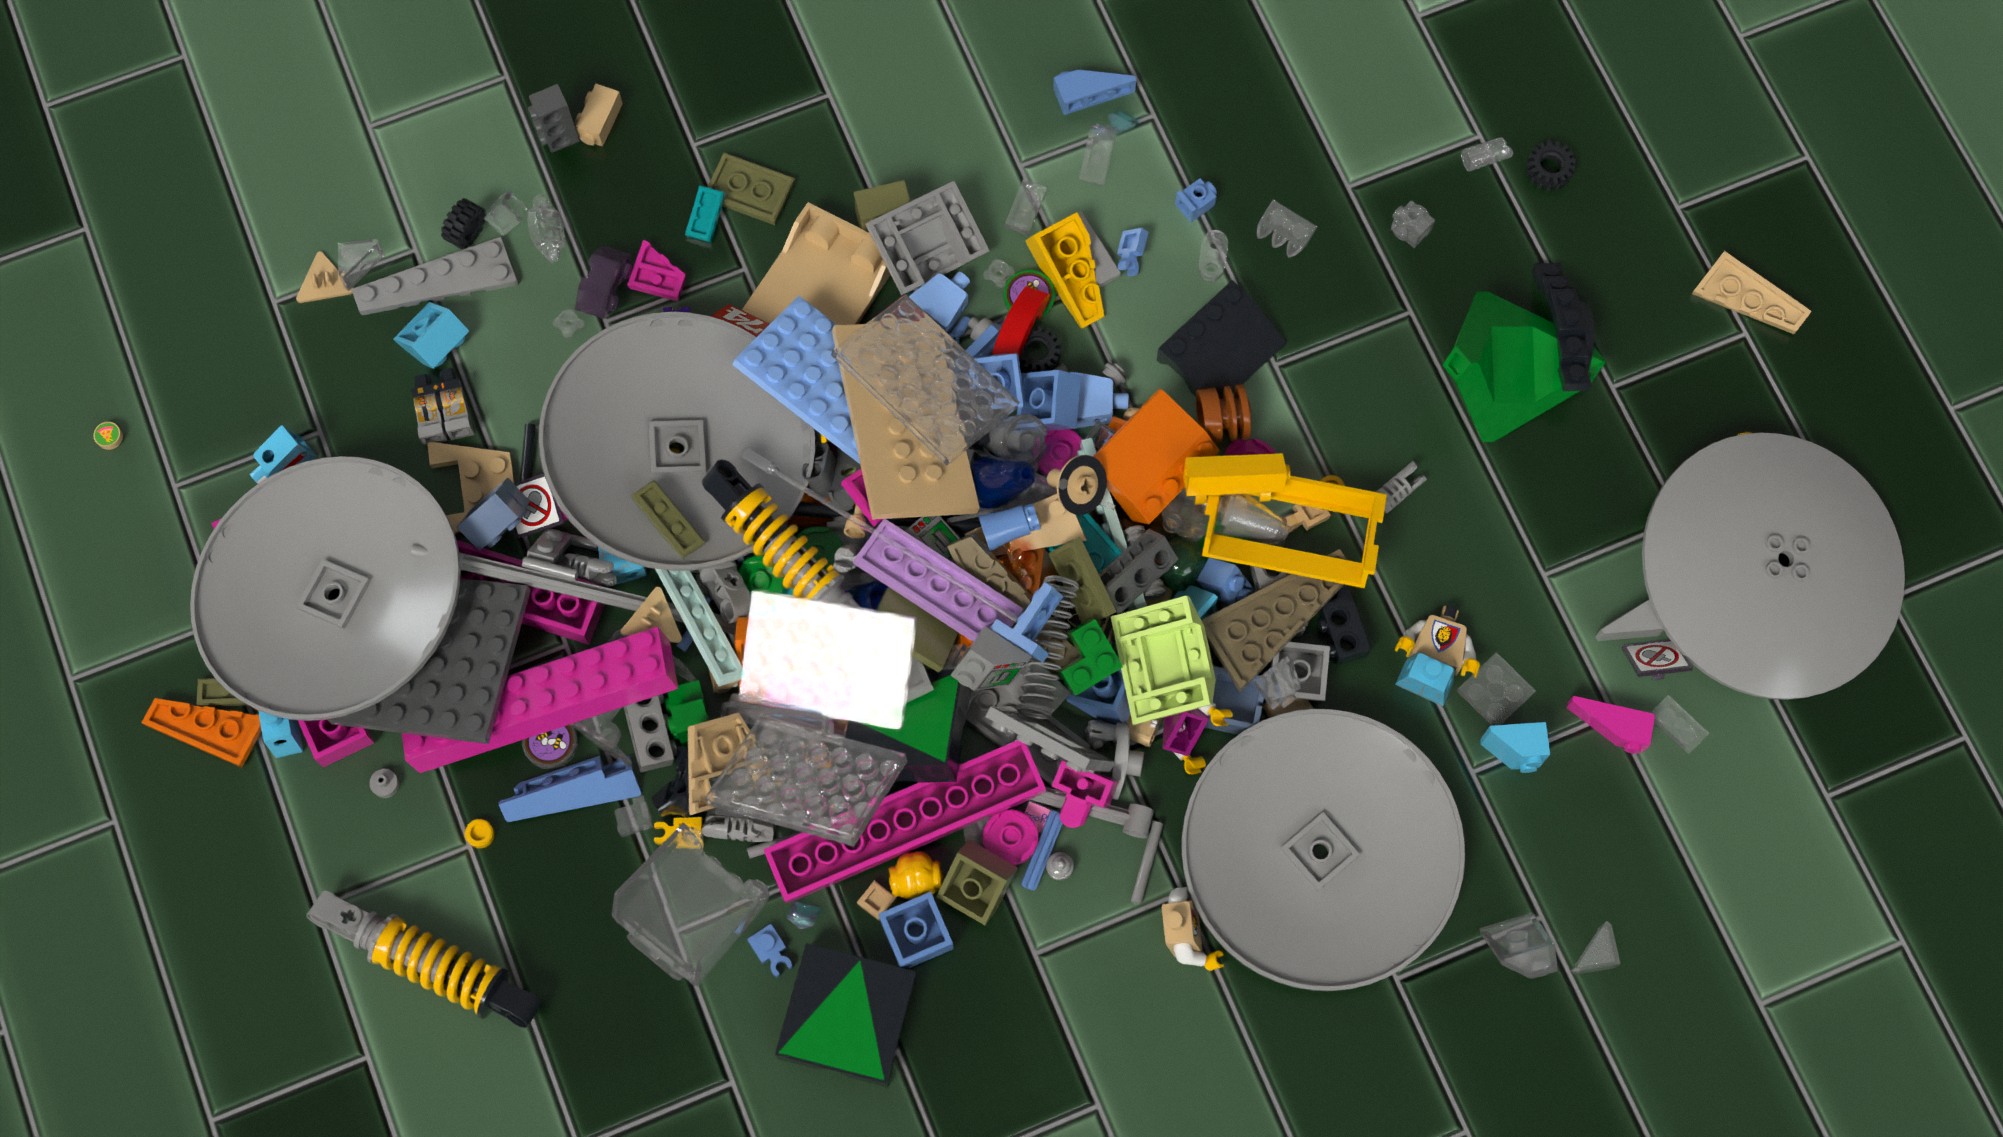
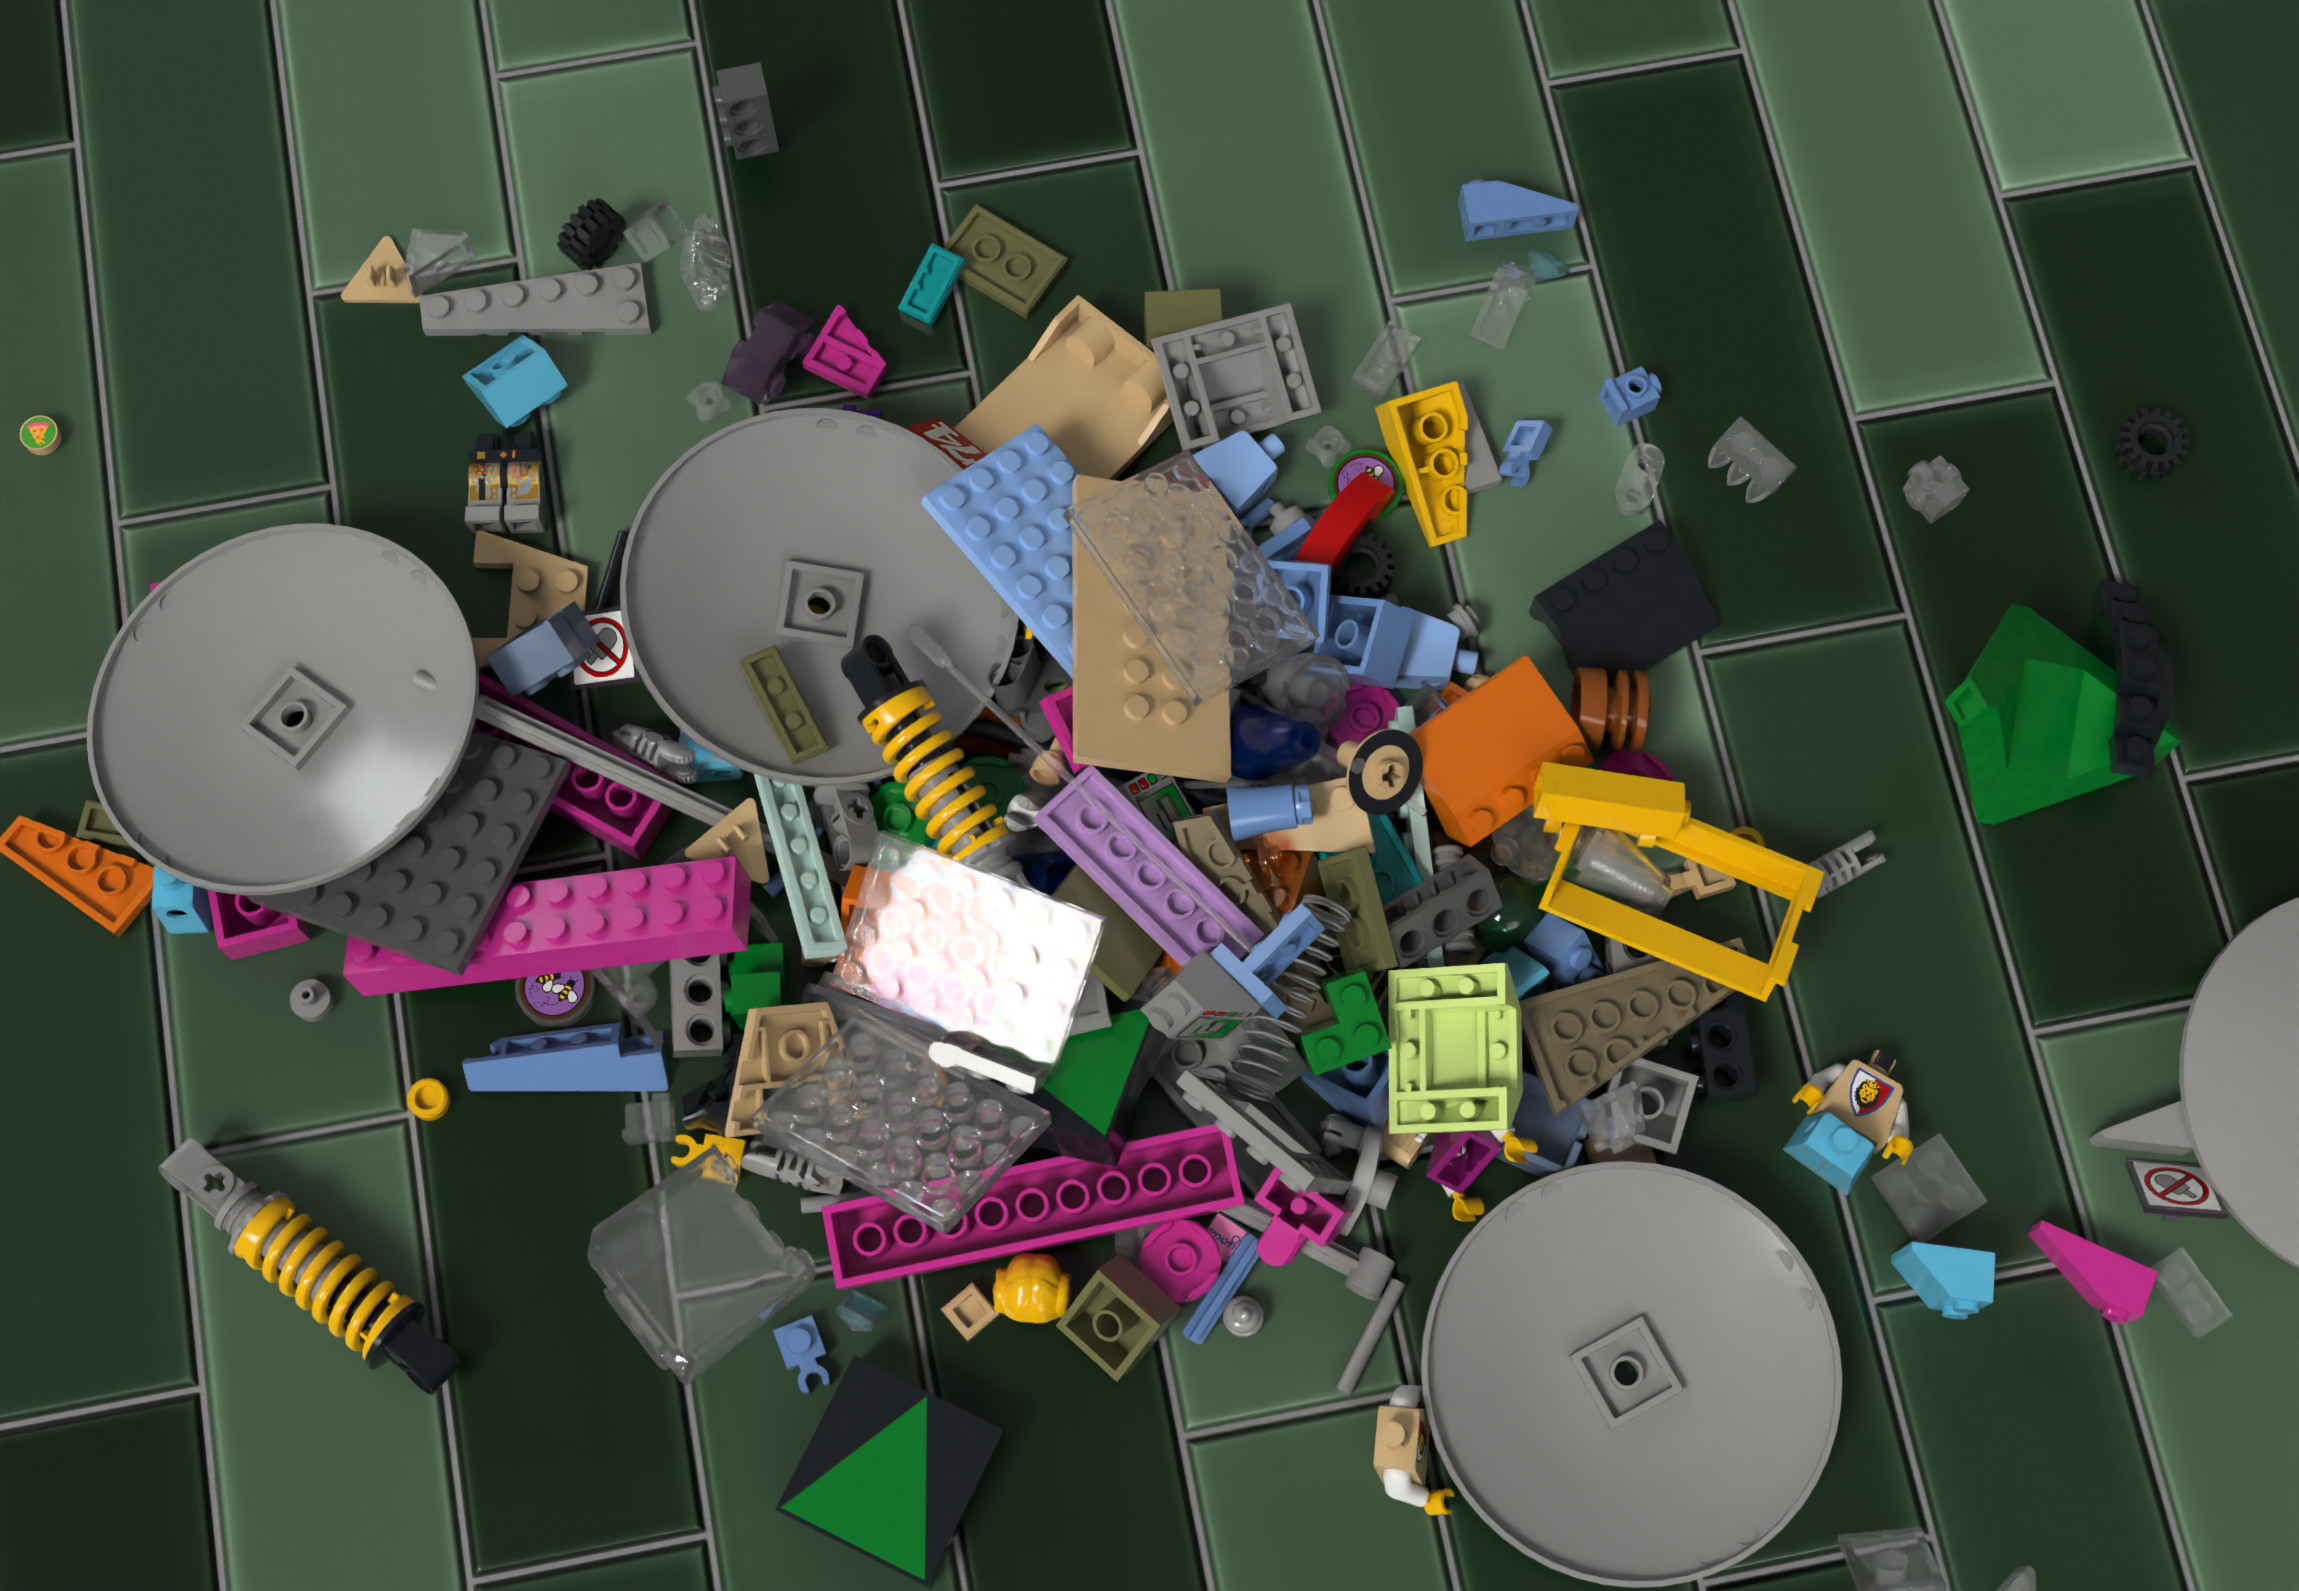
camera: 10 degrees right, 0 degrees up
medium azure torso [250,425,317,484] -> none
light grey plate [522,528,599,580] -> none
tan brick [574,84,623,147] -> none
medium blue brick [878,892,953,969] -> none
clear hinge [1461,137,1514,172] -> none
none -> hinge [927,1033,1049,1095]

